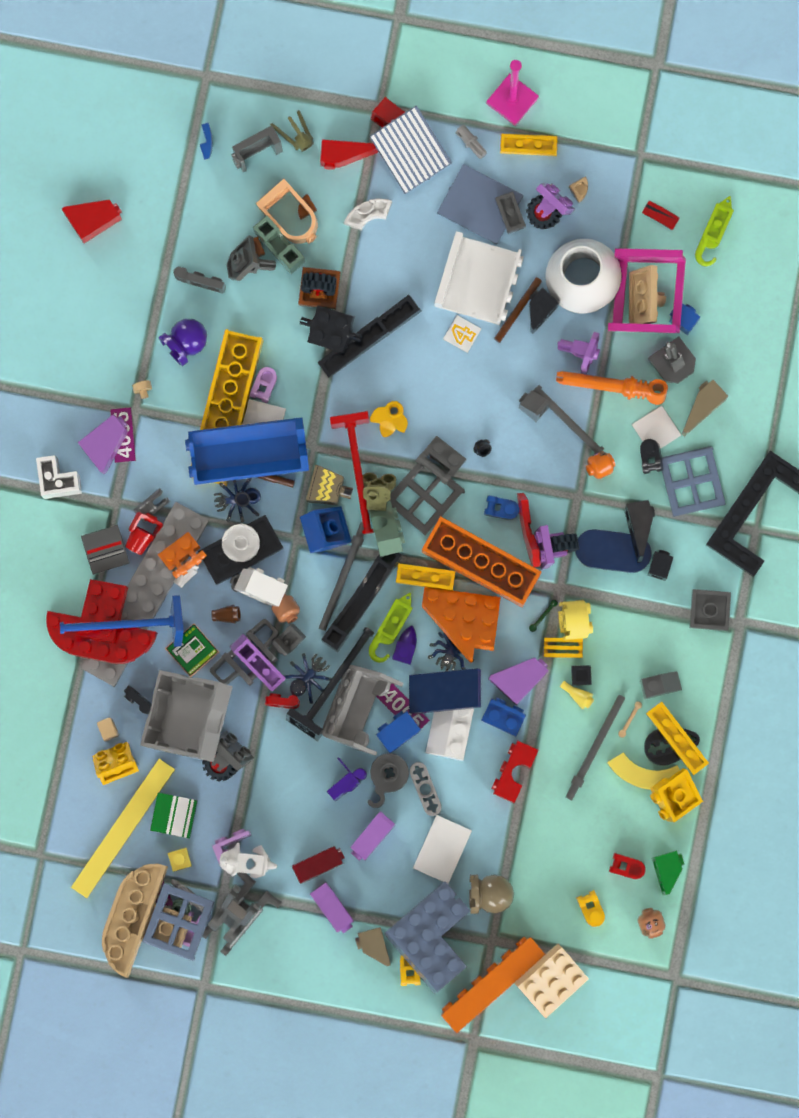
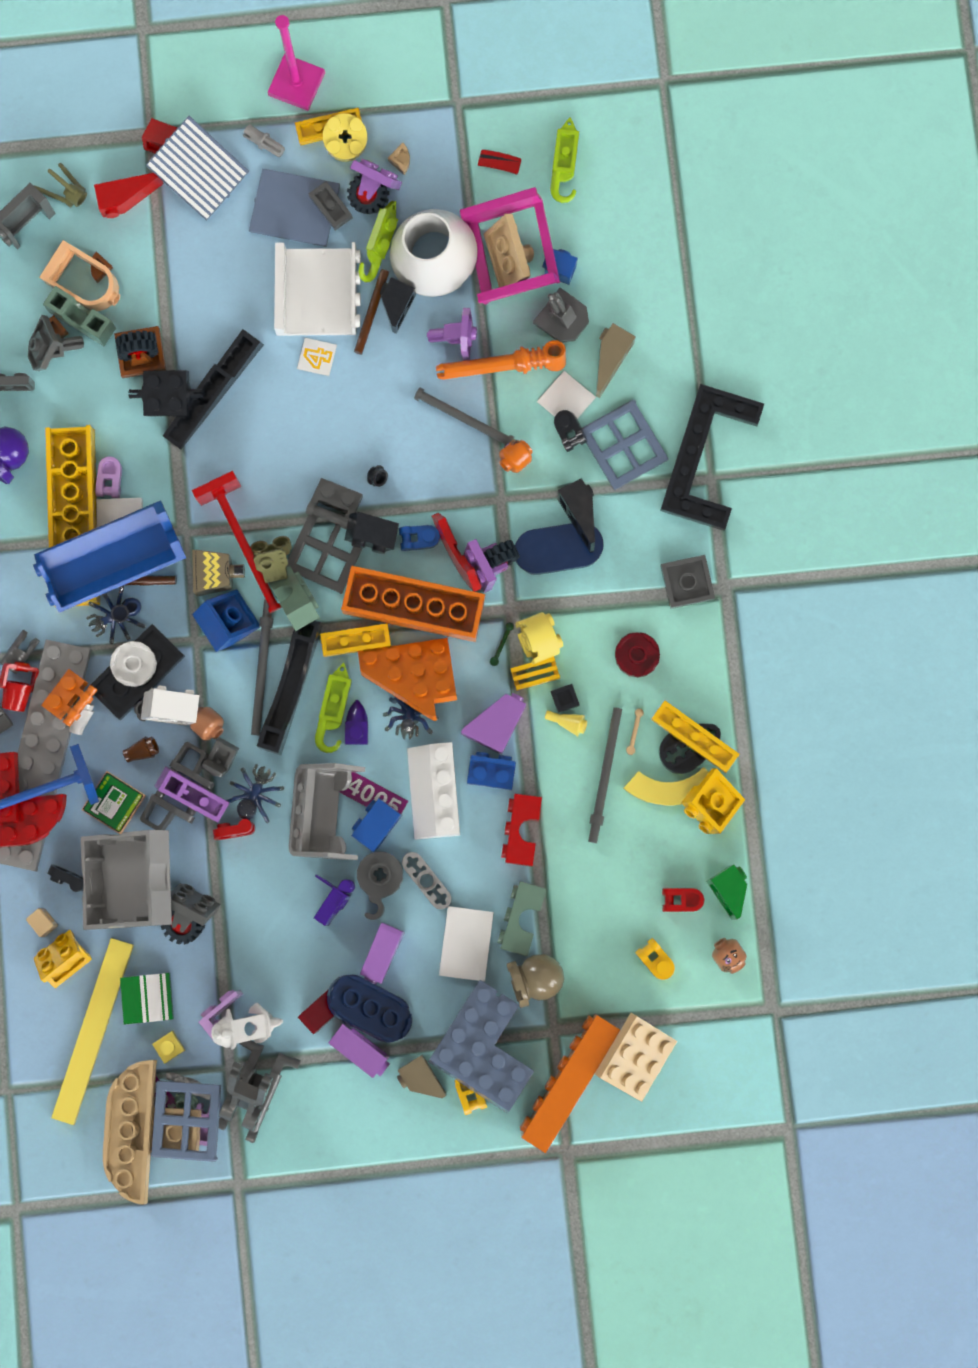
camera: 20 degrees left, 0 degrees up
black tile [286,627,375,742] -> none
white tile [344,199,392,231] -> none
yellow plate [370,401,408,437] -> none
dark blue tile [409,668,481,714] -> none
dark grey slope [519,390,550,422] -> none
dark grey slope [640,671,682,700] -> none
black brick [647,550,673,581] -> none
none -> light yellow brick [323,114,367,162]
none -> dark blue tile [327,974,412,1043]
none -> black brick [344,512,399,554]
none -> lime plate [358,201,399,283]
none -> sand green arch [497,881,546,956]
none -> dark red tile [615,632,660,678]

